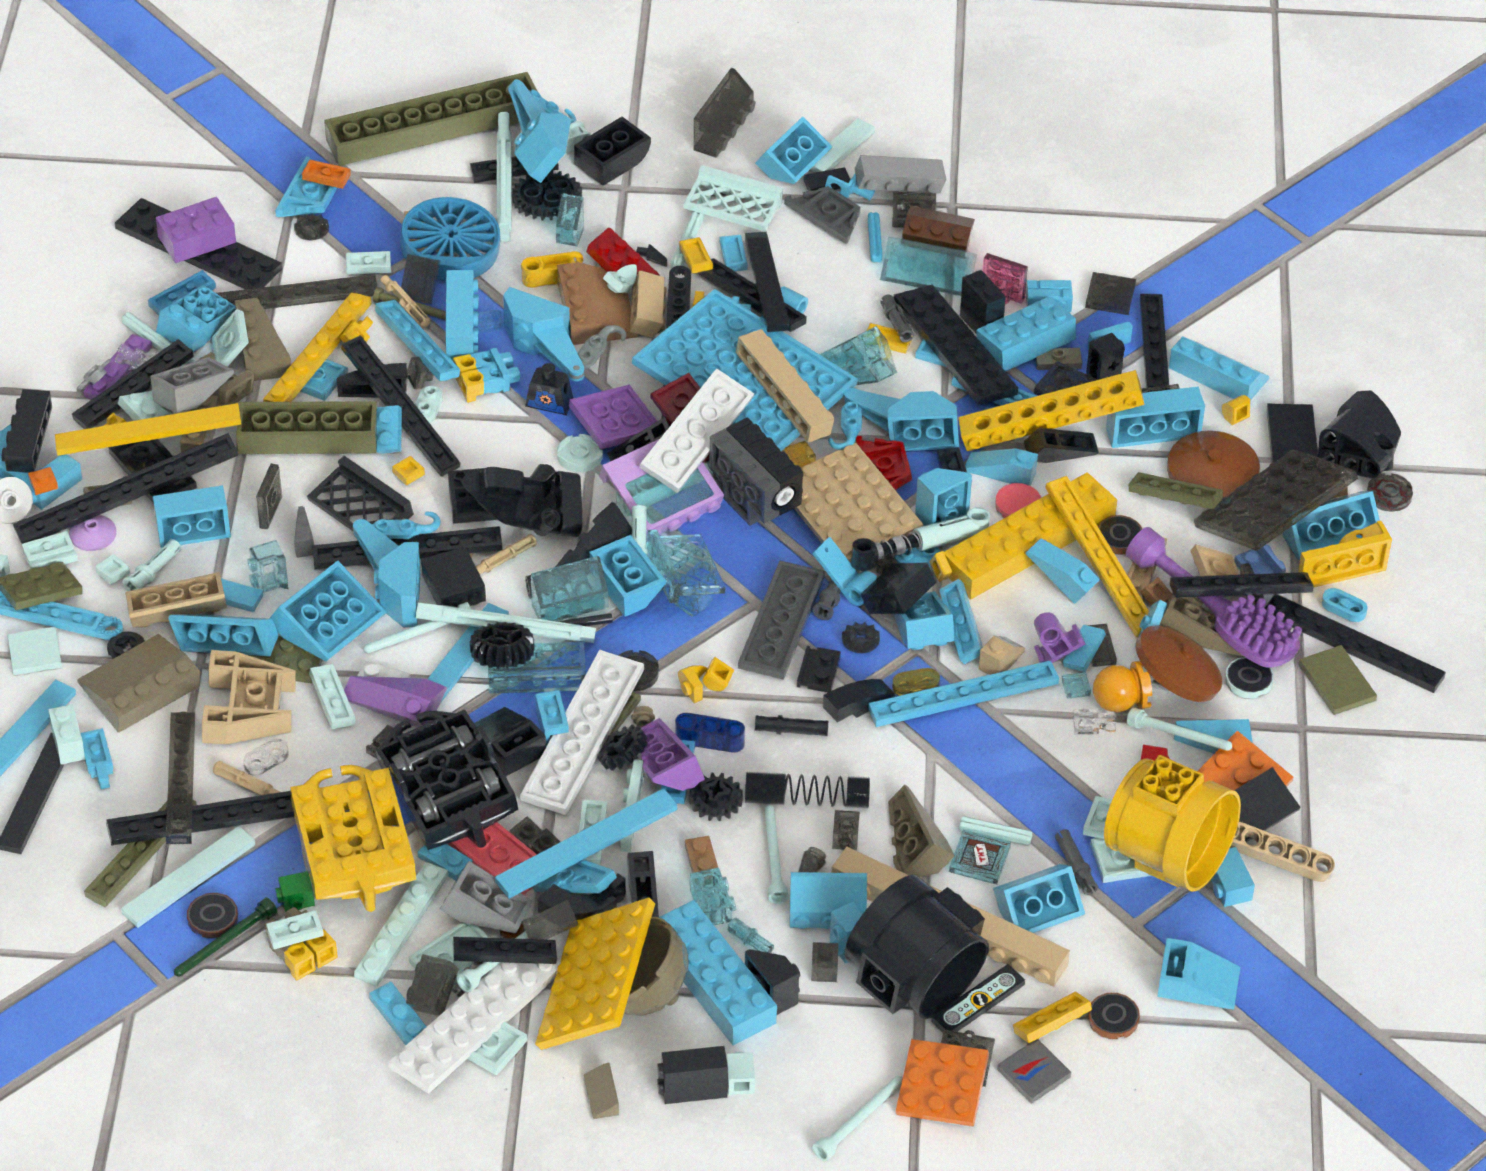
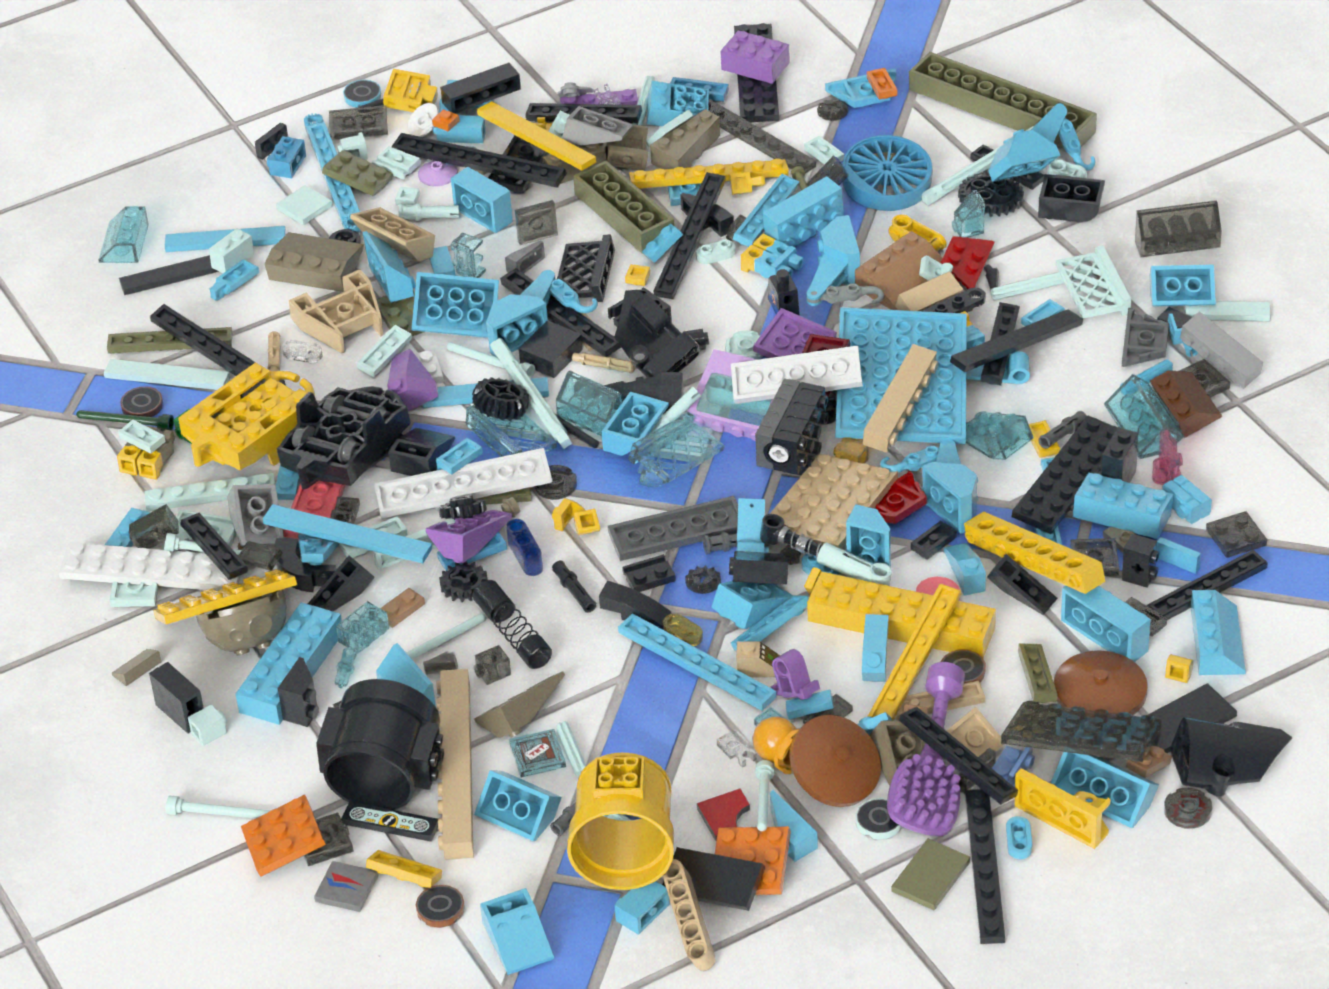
camera: 60 degrees right, 5 degrees down
clear smoke plate [166,711,195,844] -> none
tan piece [380,275,431,328] -> none
yellow tile [679,237,713,274] -> none

